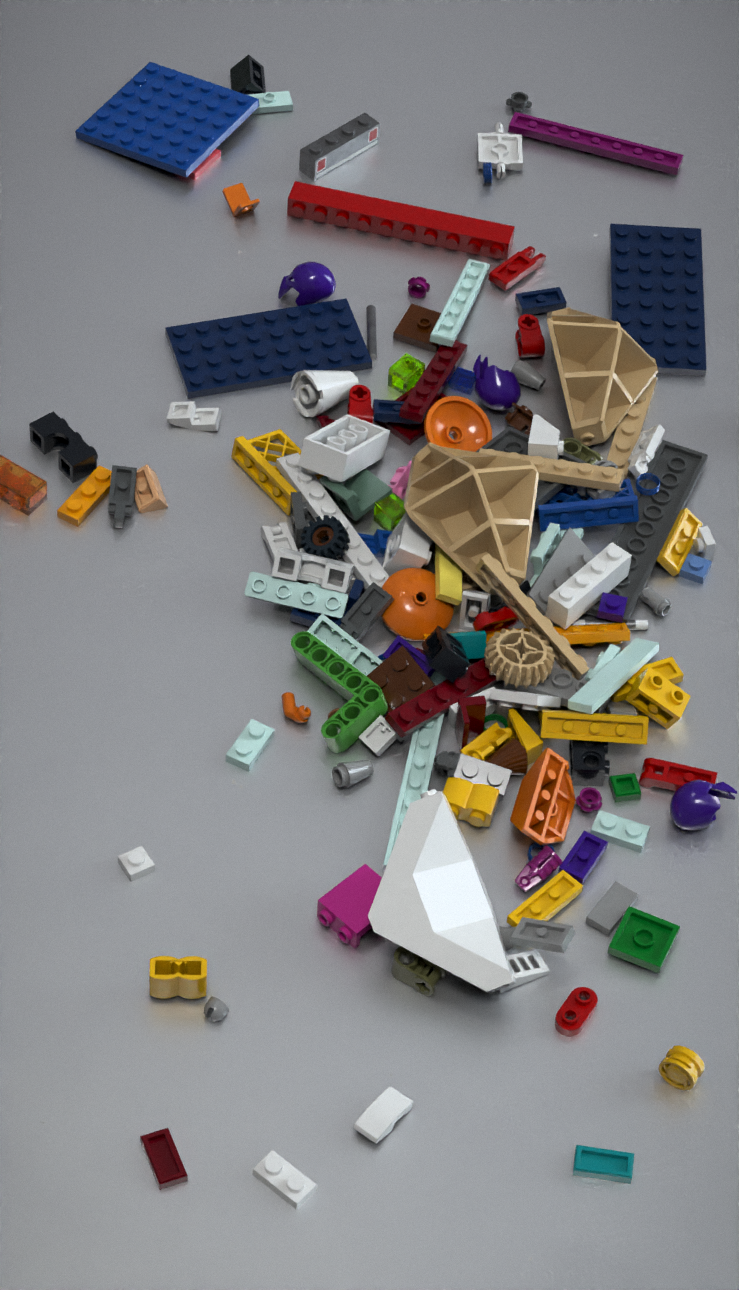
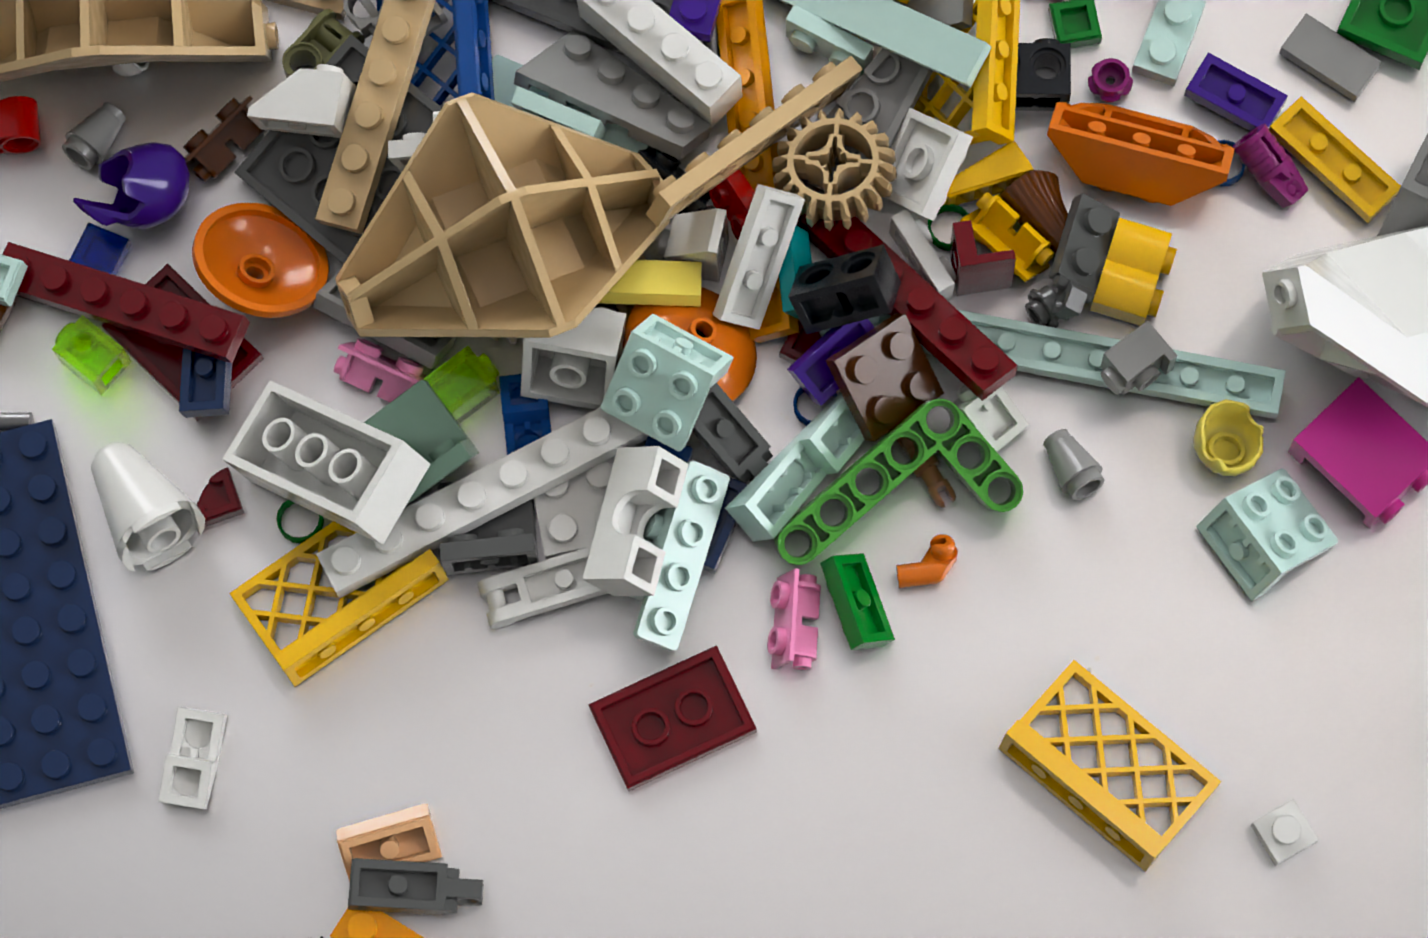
camera: 80 degrees left, 25 degrees up
light aqua plate [226,719,275,772] -> none
black bush [300,515,350,560] -> none
red piece [347,385,373,424] -> none
none -> dark red tile [588,645,757,792]
none -> light aqua bracket [601,313,734,451]
none -> white plate [713,184,805,330]
none -> bright pink hinge [767,568,821,670]
none -> green plate [820,553,895,650]
none -> yellow fence [998,660,1221,872]
none -> light grey brick [1100,320,1177,395]
none -> light yellow hair [1193,399,1264,477]
none -> light aqua bracket [1196,468,1338,601]

